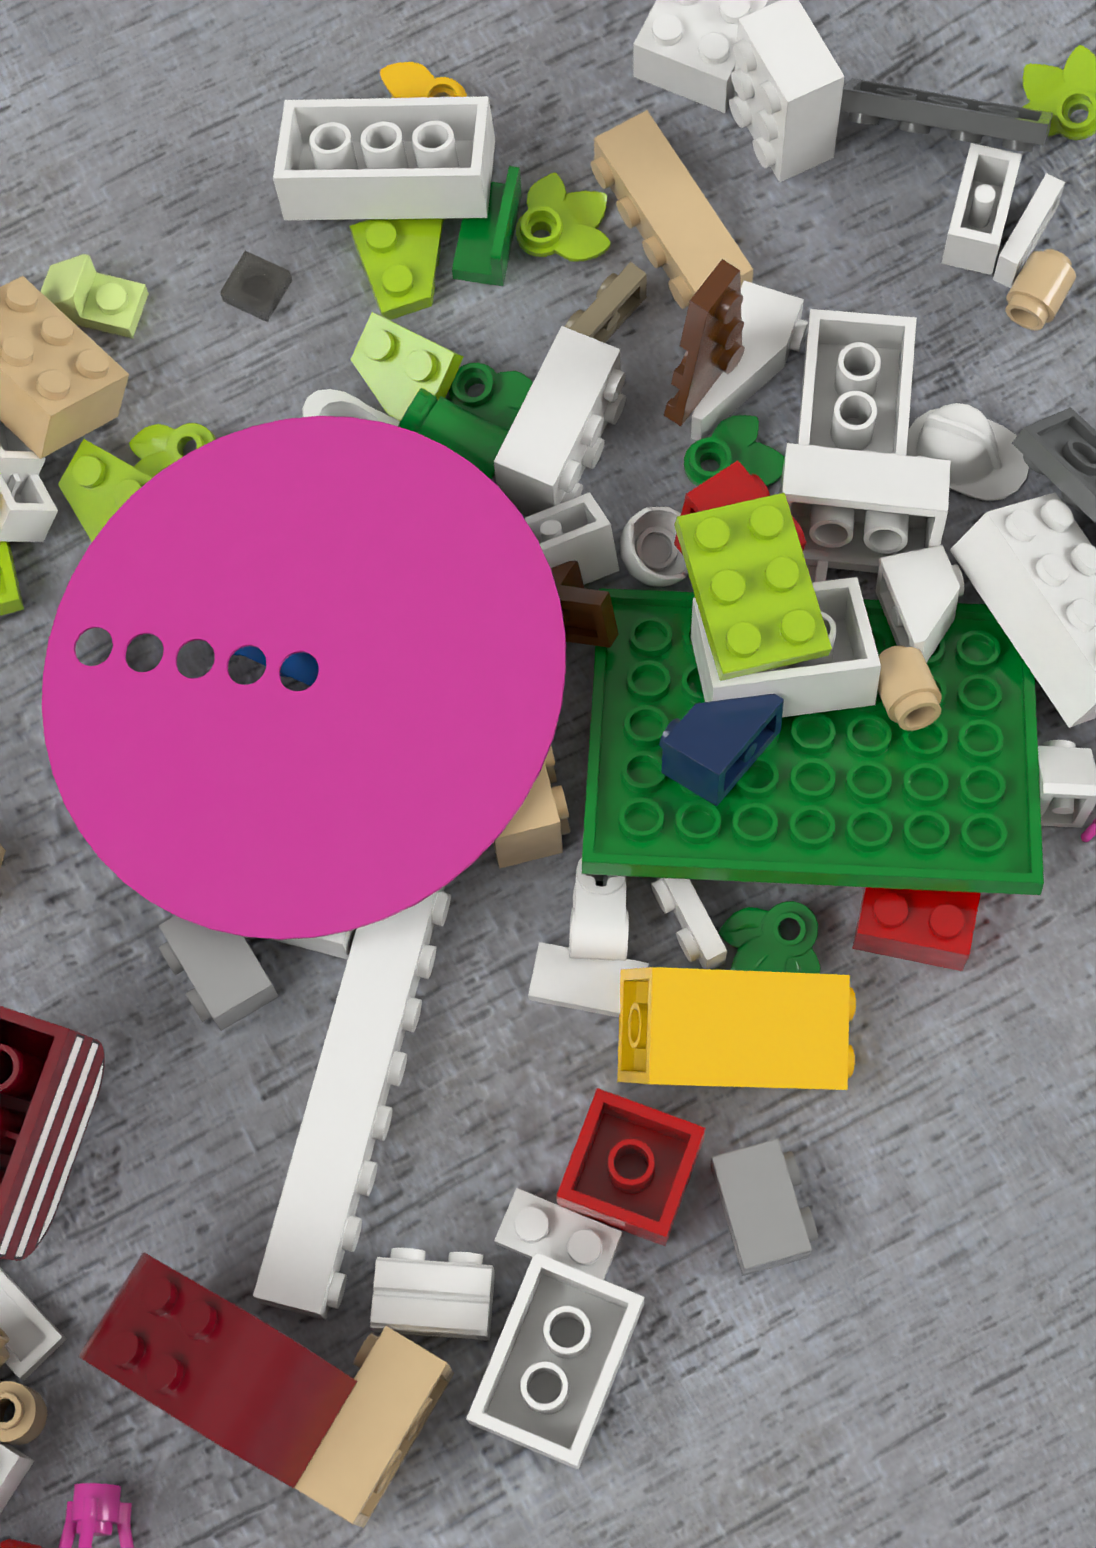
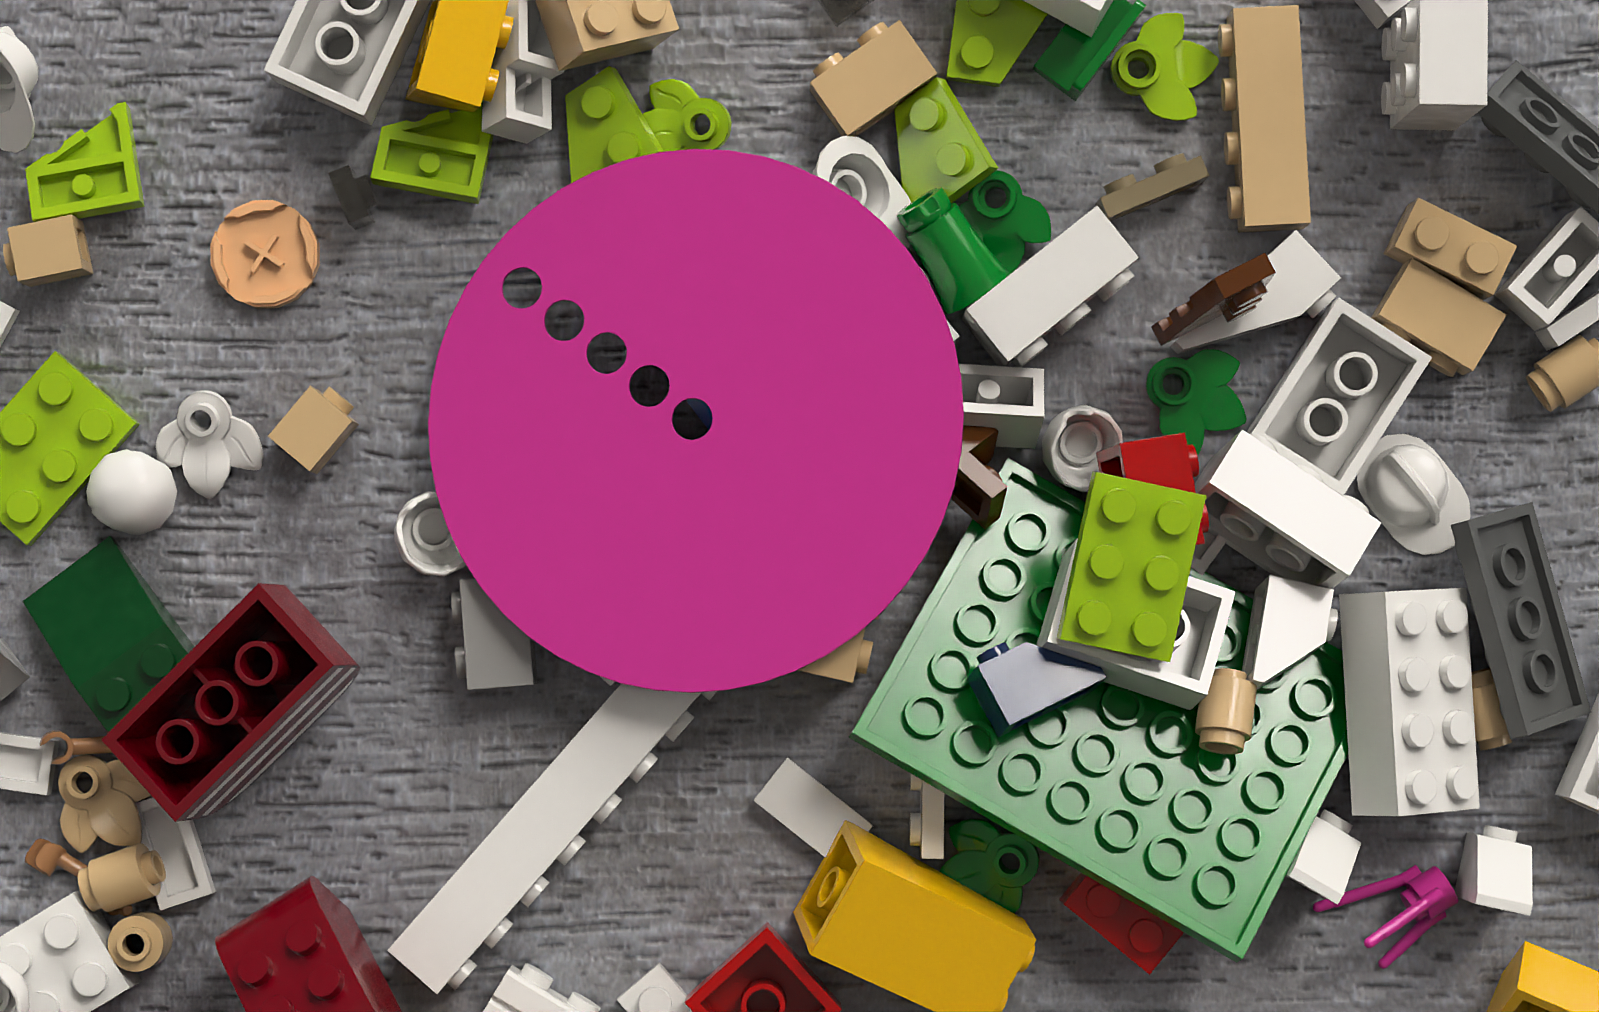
camera: 20 degrees right, 15 degrees up
white piece [569,858,629,961] -> none
none -> white hair [394,491,466,577]
none -> tan brick [810,20,937,137]
none -> tan brick [1371,258,1507,377]
none -> tan brick [1383,198,1517,300]

